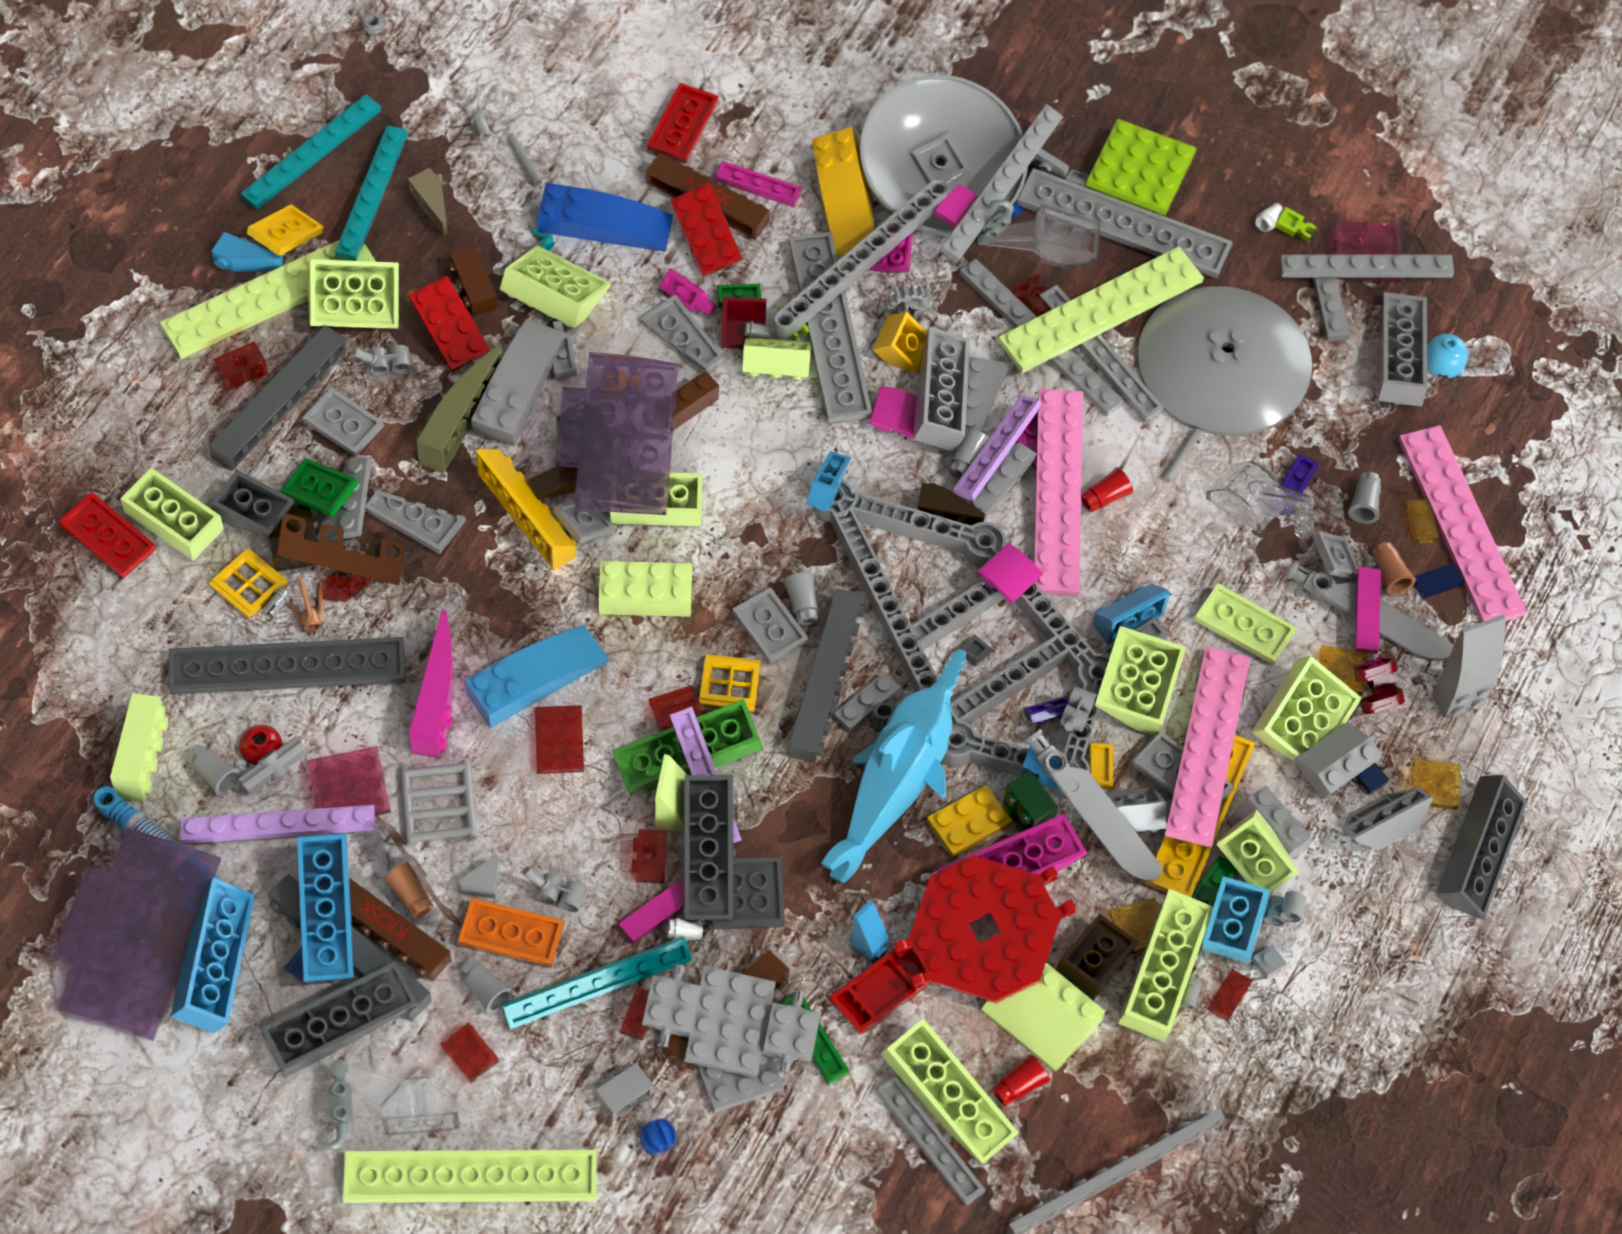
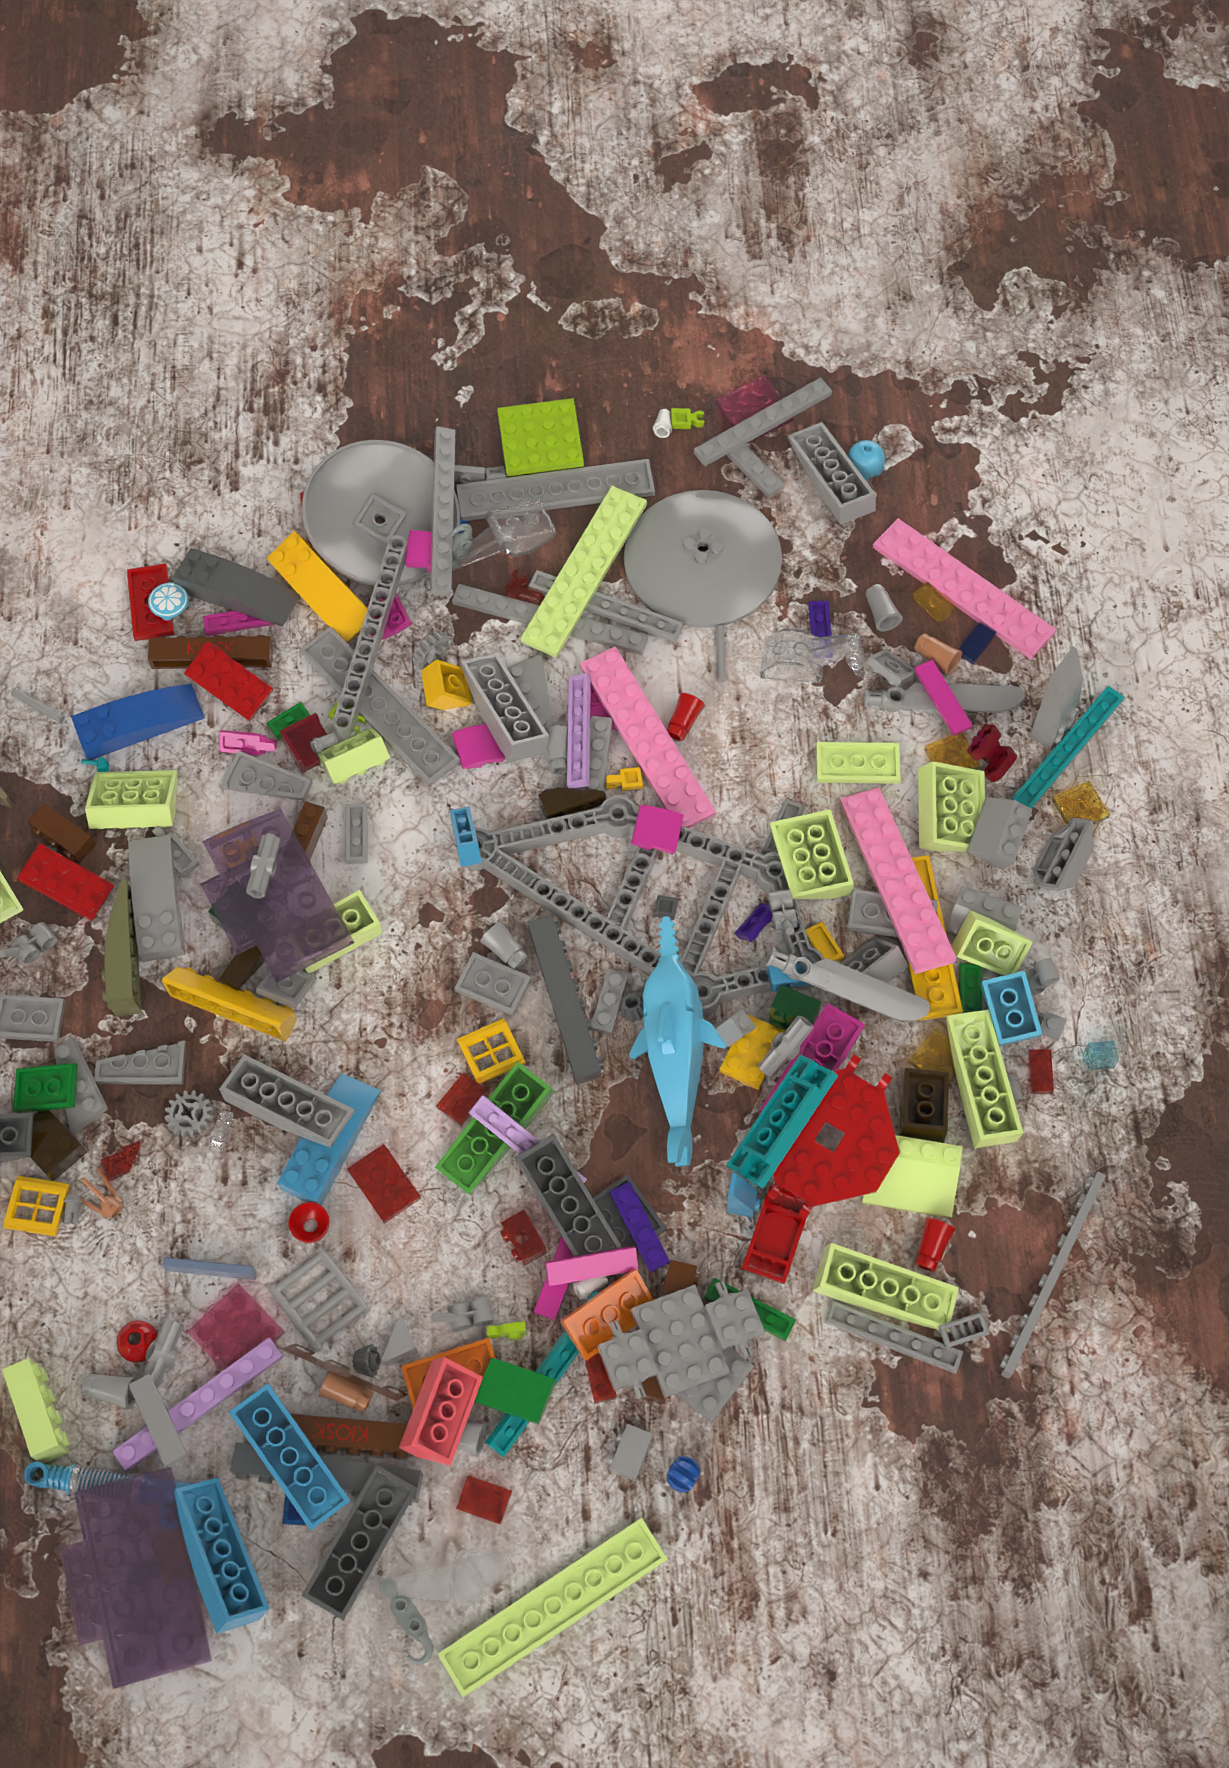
camera: 25 degrees left, 5 degrees up
dark grey plate [169,637,405,694] -> none
reddish brown piece [277,514,404,586] -> none
dark pink slope [409,610,454,759] -> none
yellowish green brick [599,561,692,617] -> none
yellowish green slope [655,754,687,832] -> none
dark azure slope [1092,583,1170,645] -> none
dark blue tile [1356,763,1389,794] -> none
dark grey slope [1437,775,1527,919] -> none
none -> light grey tile [129,1373,188,1468]
none -> dish [148,583,189,621]
none -> sand blue tile [162,1257,257,1280]
none -> light grey gear [164,1090,214,1139]
none -> dark grey slope [172,548,301,627]
none -> light grey slope [219,1054,355,1147]
none -> light grey piece [246,833,281,899]
none -> red piece [288,1202,330,1244]
none -> light grey plate [346,803,368,864]
none -> dark grey piece [352,1344,381,1378]
none -> coral slope [399,1357,483,1465]
none -> green tile [474,1357,557,1425]
none -> lime plate [486,1321,527,1340]
none -> tile [545,1246,639,1286]
none -> orange plate [561,1269,654,1361]
none -> yellow plate [606,767,643,791]
none -> dark purple plate [610,1182,670,1273]
none -> light grey slope [715,1009,756,1047]
none -> teal slope [726,1055,838,1188]
none -> light grey piece [758,1015,814,1078]
none -> light grey slope [938,1312,990,1348]
none -> teal plate [1011,686,1125,809]
none -> clear light blue brick [1082,1040,1118,1071]

